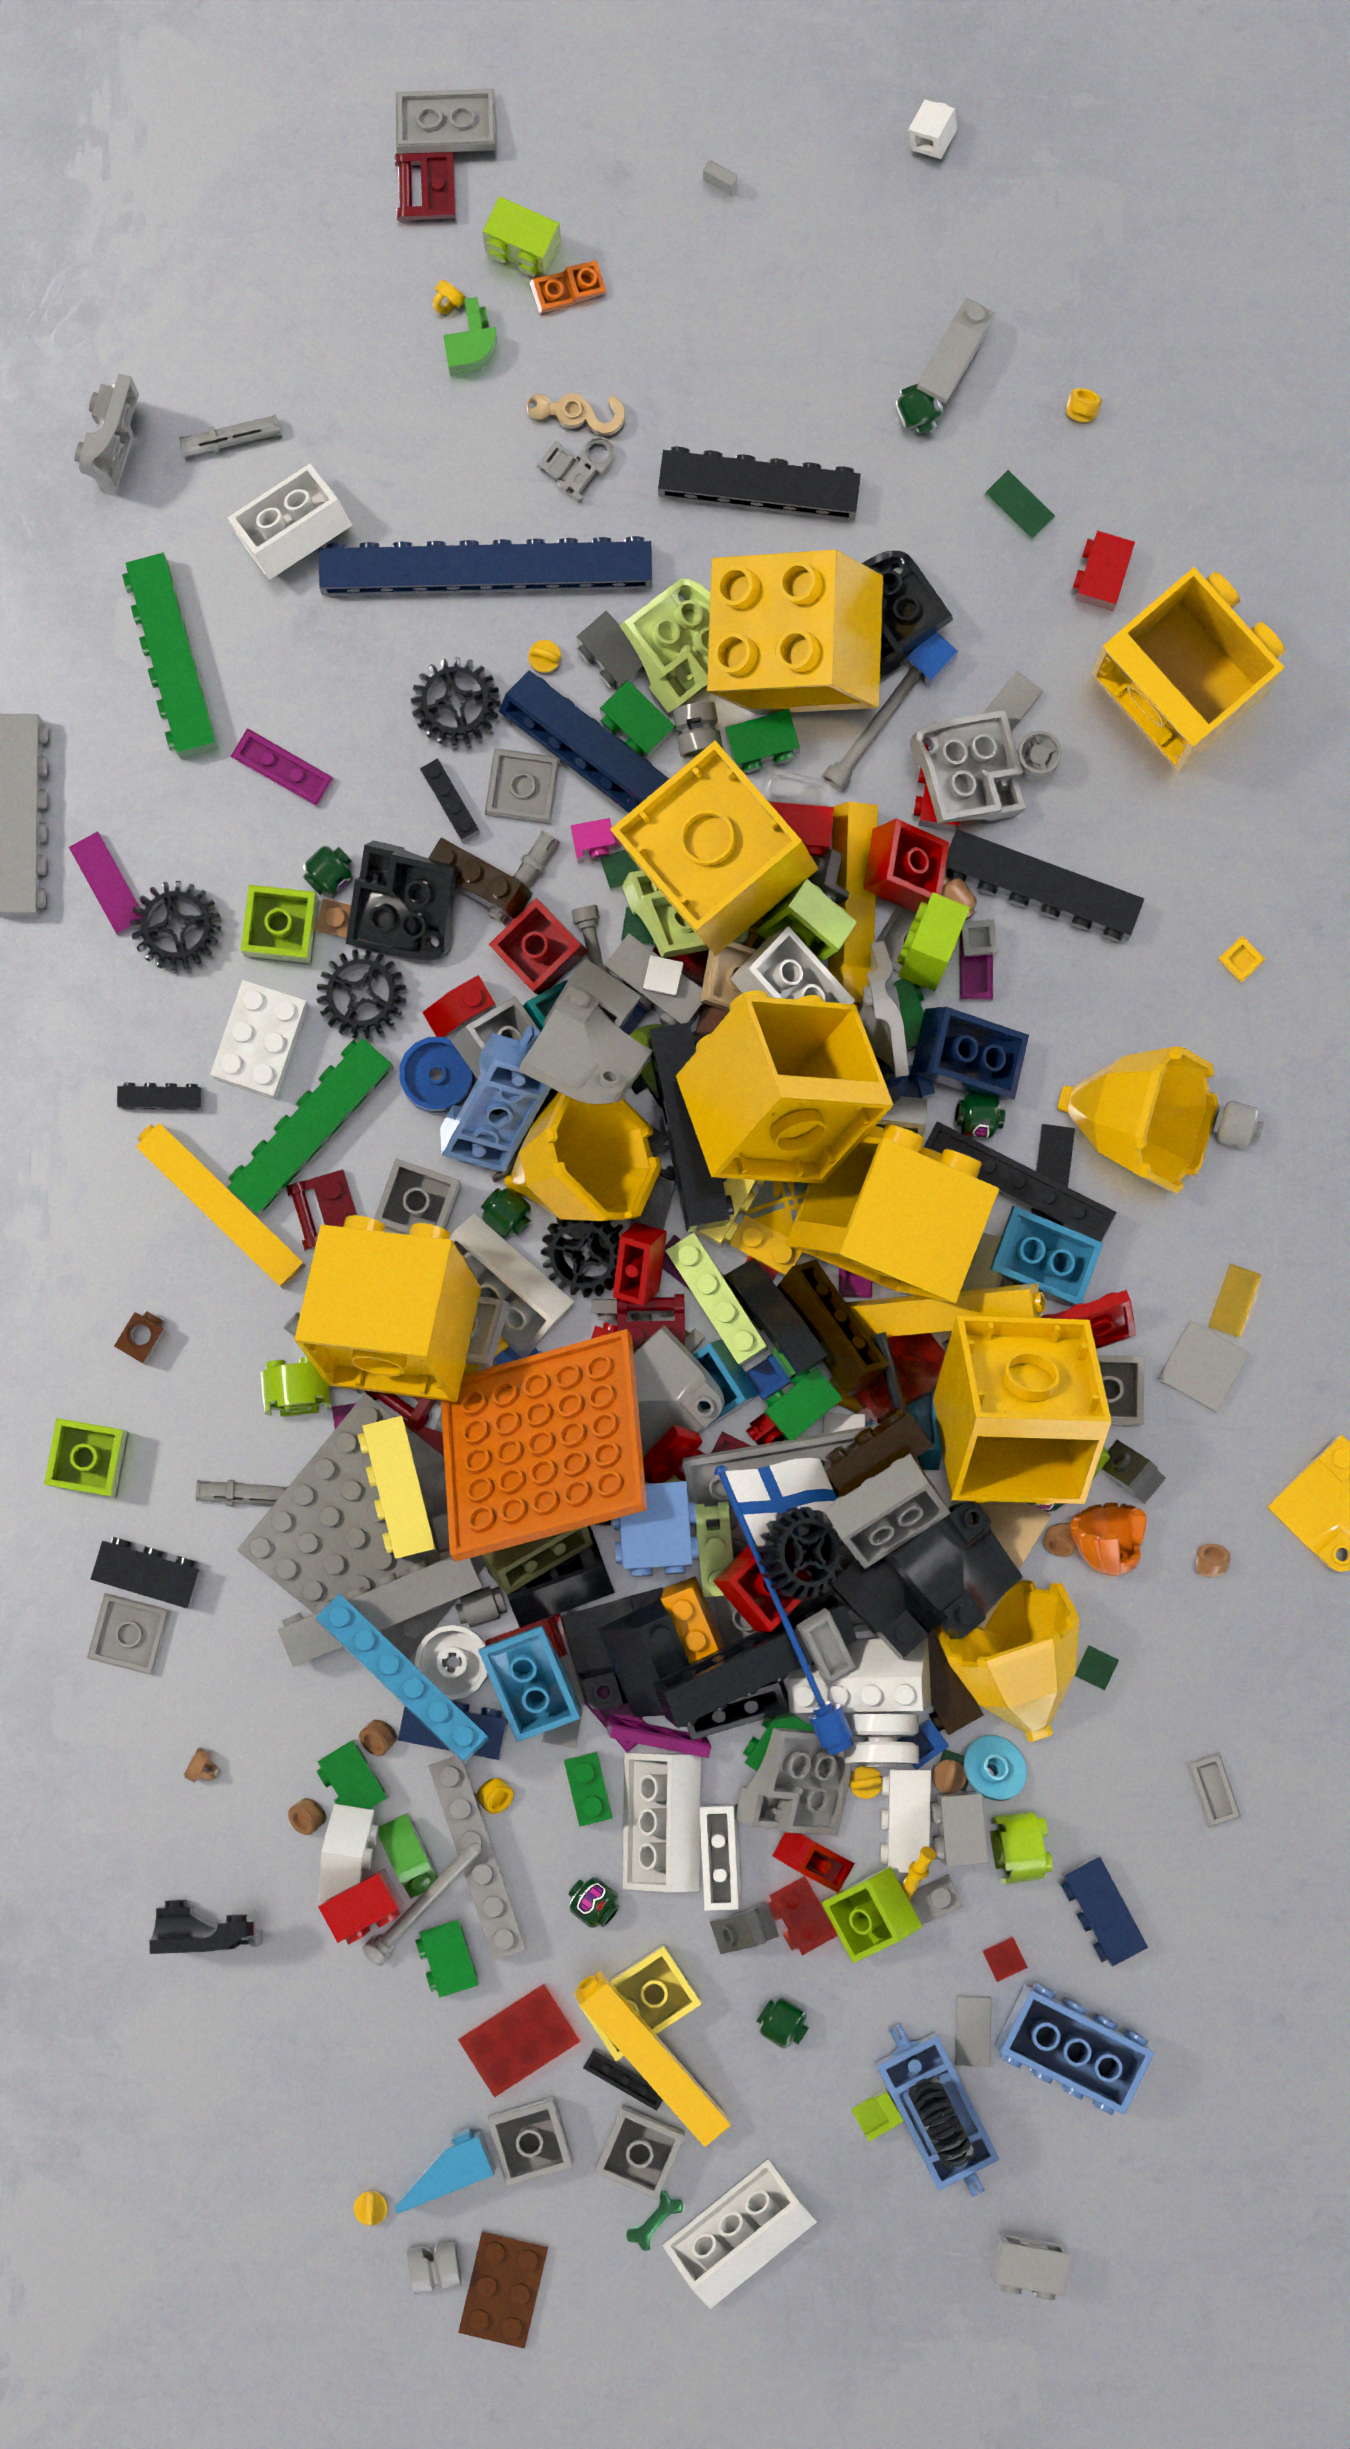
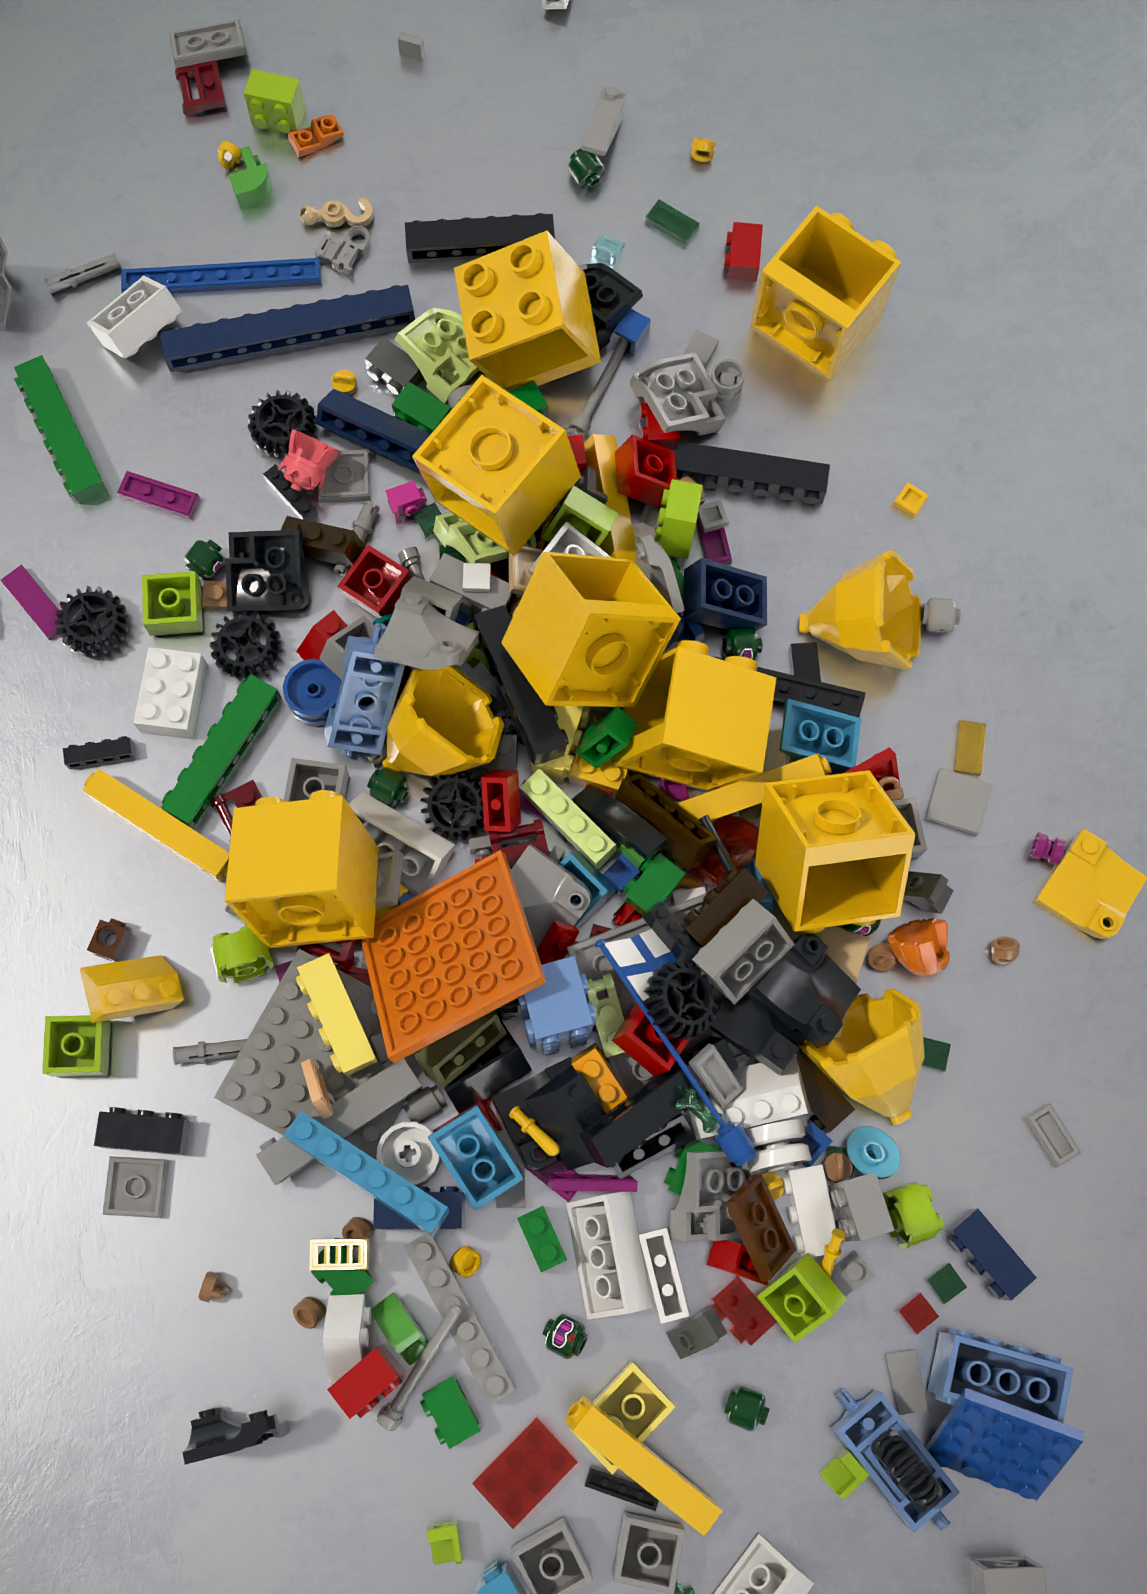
camera: 15 degrees left, 10 degrees down
none -> yellow slope [80,955,184,1023]
none -> blue tile [121,258,322,293]
none -> coral hat [278,429,341,491]
none -> light nougat tile [301,1059,334,1120]
none -> slope [310,1239,369,1270]
none -> lime panel [426,1521,464,1565]
none -> yellow piece [509,1106,559,1156]
none -> green brick [575,707,638,769]
none -> clear light blue slope [592,234,625,265]
none -> black piece [641,901,700,967]
none -> clear green piece [675,1088,723,1133]
none -> reddish brown plate [725,1173,796,1282]
none -> medium nougat tile [878,777,904,801]
none -> clear green tile [925,1263,967,1304]
none -> blue plate [925,1388,1084,1501]
none -> magenta wheel [1030,832,1066,865]

